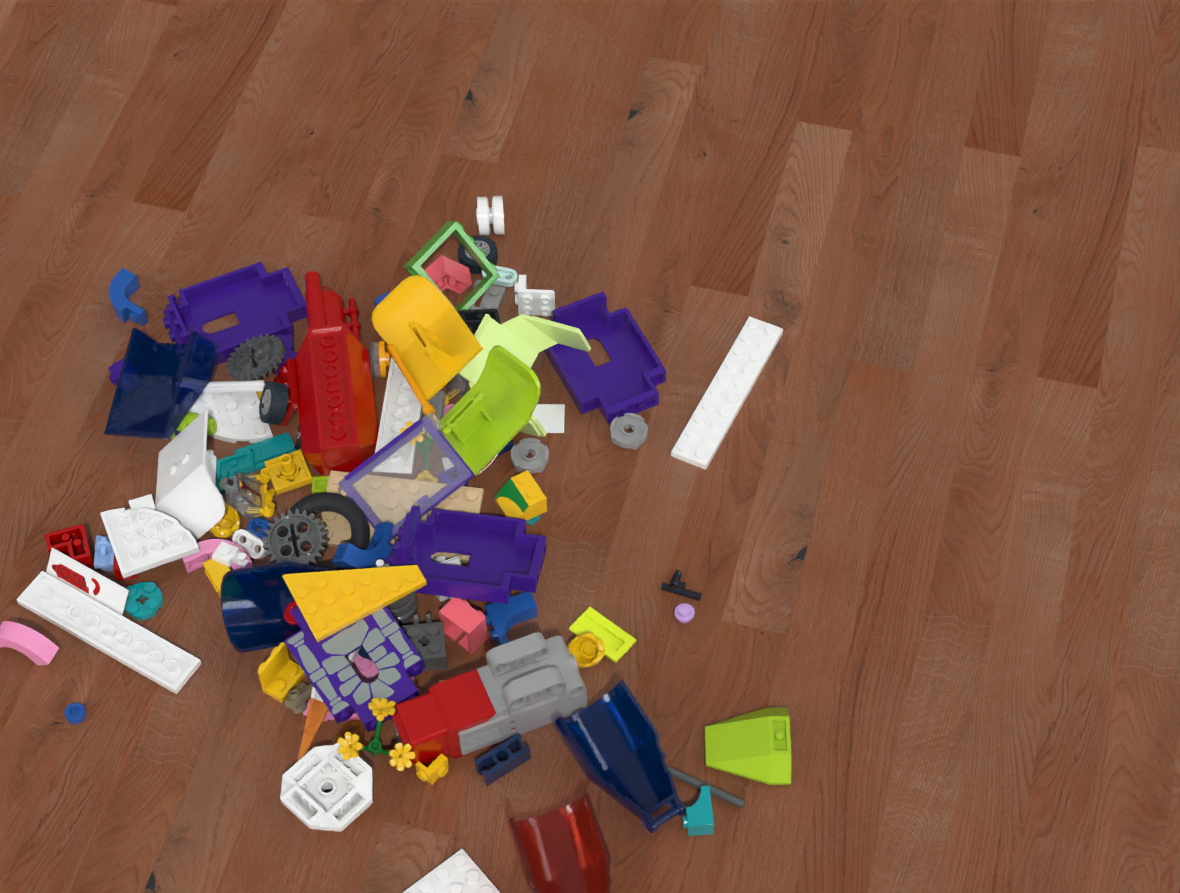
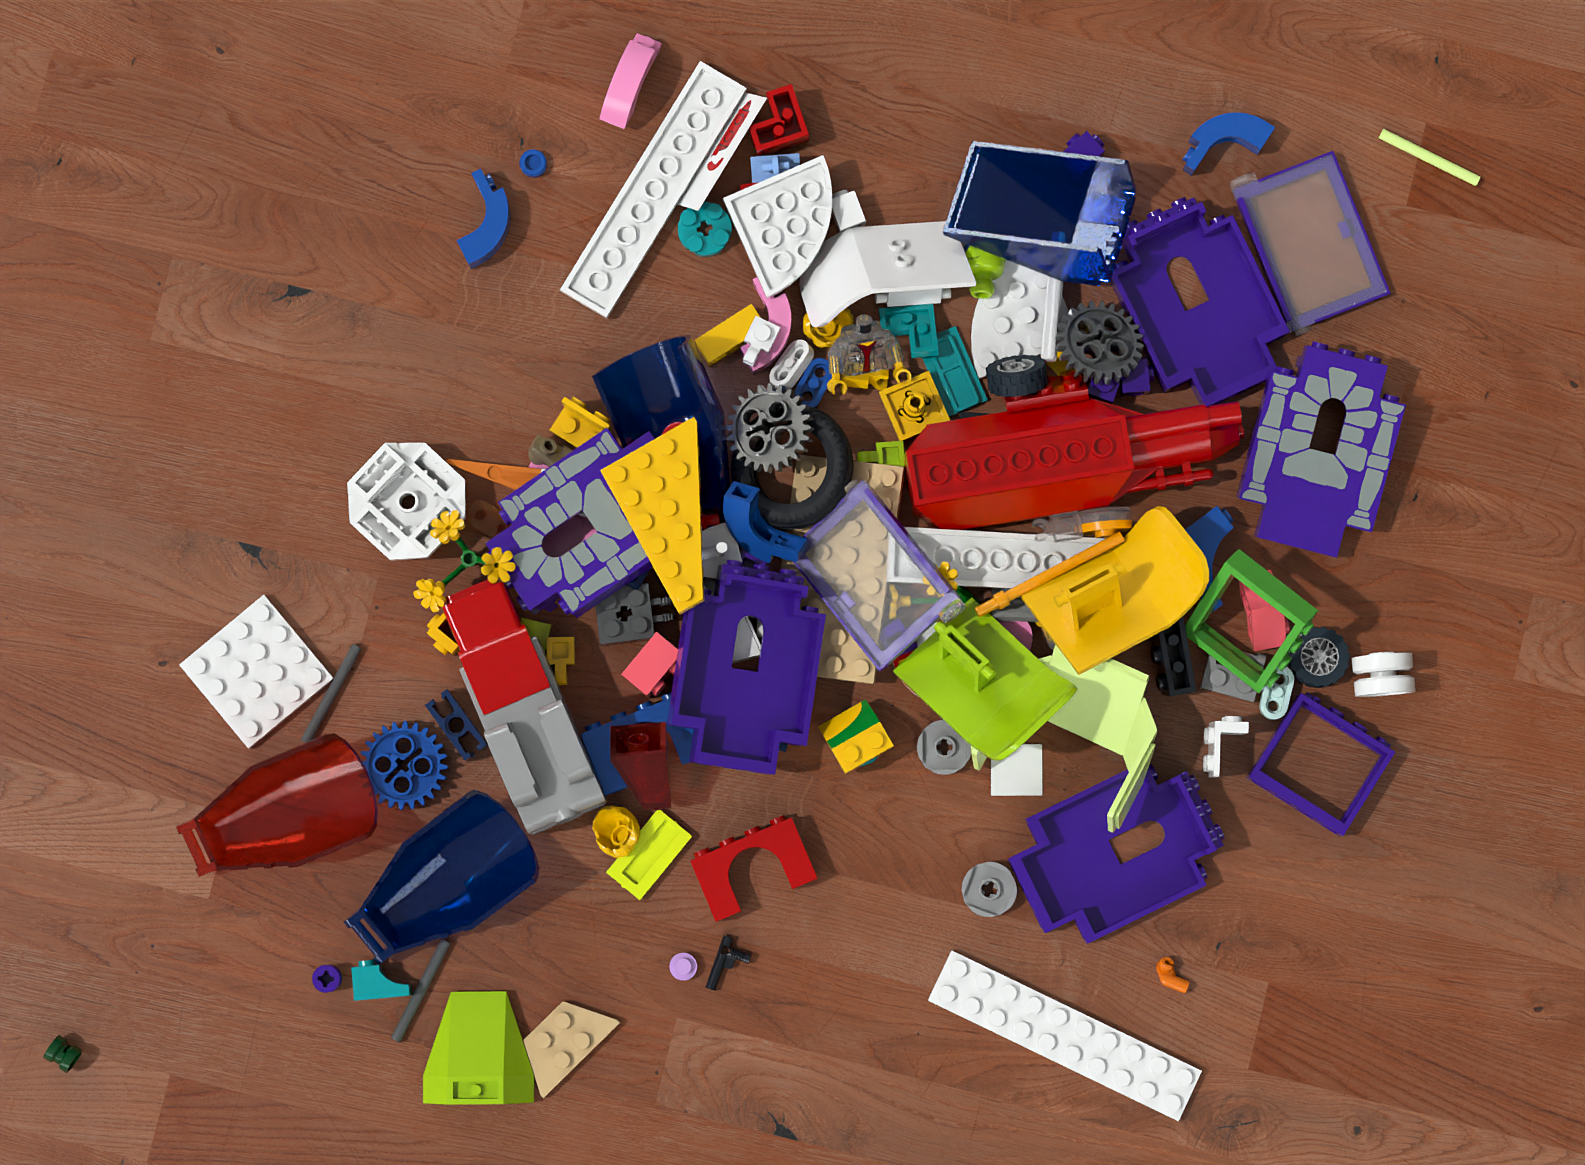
camera: 90 degrees right, 30 degrees up
none -> dark grey bar [301,644,362,745]
none -> dark purple wheel [312,965,342,993]
none -> blue gear [358,721,449,810]
none -> blue arch [456,168,511,269]
none -> tan wing [523,1001,620,1098]
none -> clear red slope [610,722,671,810]
none -> red arch [690,815,818,922]
none -> clear plate [1032,511,1083,543]
none -> orange arm [1156,957,1190,994]
none -> clear door [1229,151,1391,336]
none -> panel [1236,341,1406,558]
none -> dark purple window [1246,692,1395,837]
none -> yellowish green bar [1379,128,1480,186]

